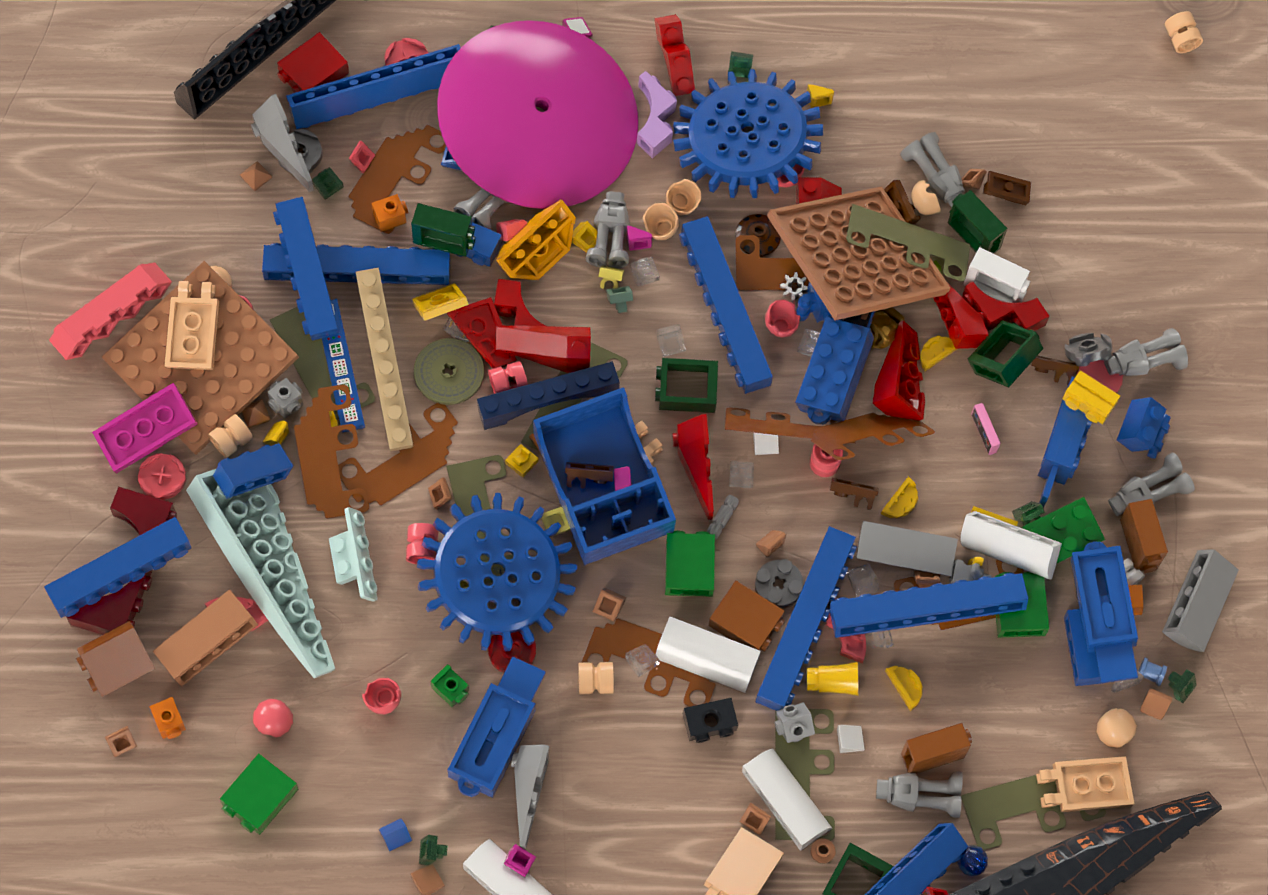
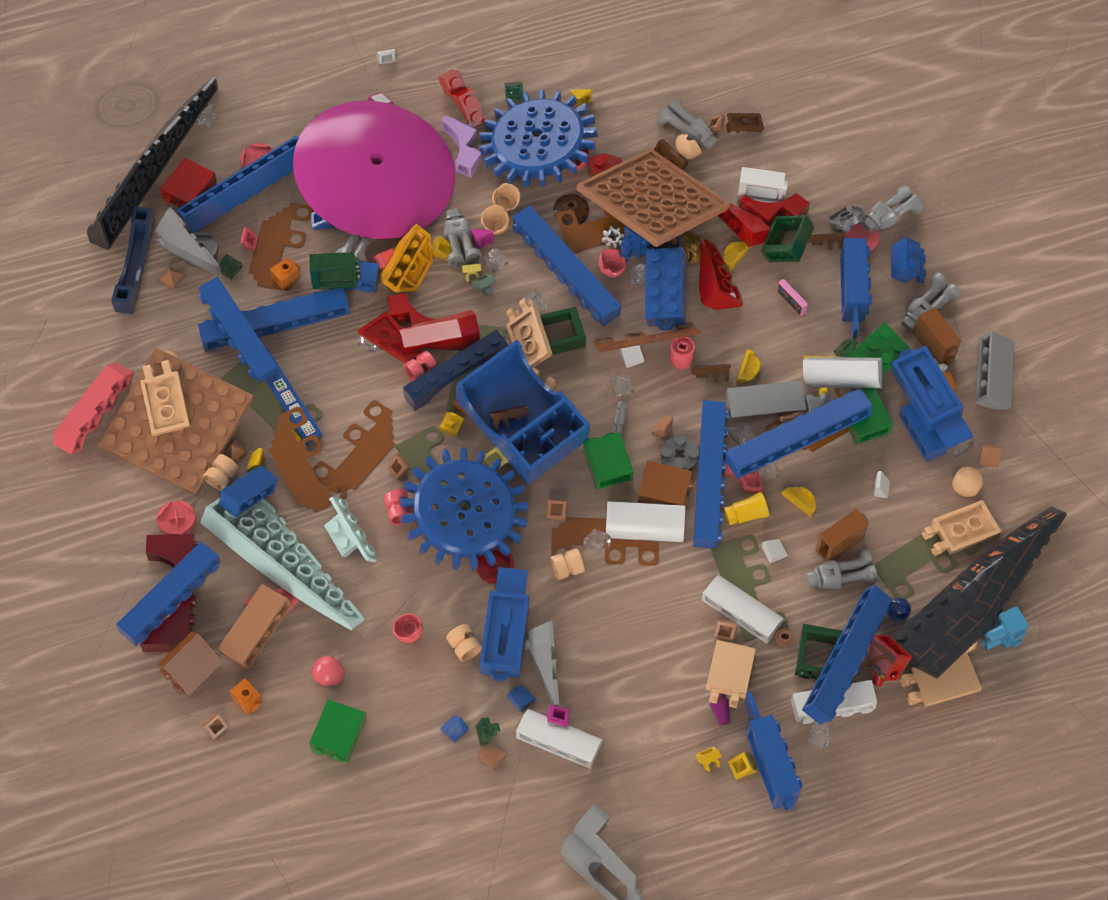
camera: 15 degrees left, 5 degrees down
dark pink plate [92,383,198,473] -> none
light grey brick [268,378,303,419] -> none
tan plate [356,268,413,452] -> none
yellow tile [412,283,469,321] -> none
olive piece [414,338,484,405] -> none
green brick [430,664,469,707] -> none
dark pink slope [614,466,631,491] -> none
red wedge [672,414,714,520] -> none
black brick [682,697,739,743] -> none
light grey brick [774,702,815,743] -> none
dark orange piece [811,412,935,460] -> none
olive piece [846,204,970,281] -> none
dark green window [947,190,1008,254] -> none
yellow brick [1062,370,1121,425] -> none
medium blue bush [1138,657,1167,686] -> none
clear green tile [1167,669,1197,703] -> none
none -> dark blue arch [111,206,155,314]
none -> light nougat wheel [446,624,482,662]
none -> light nougat tile [506,298,553,368]
none -> blue slope [507,685,536,712]
none -> white slope [873,471,890,498]

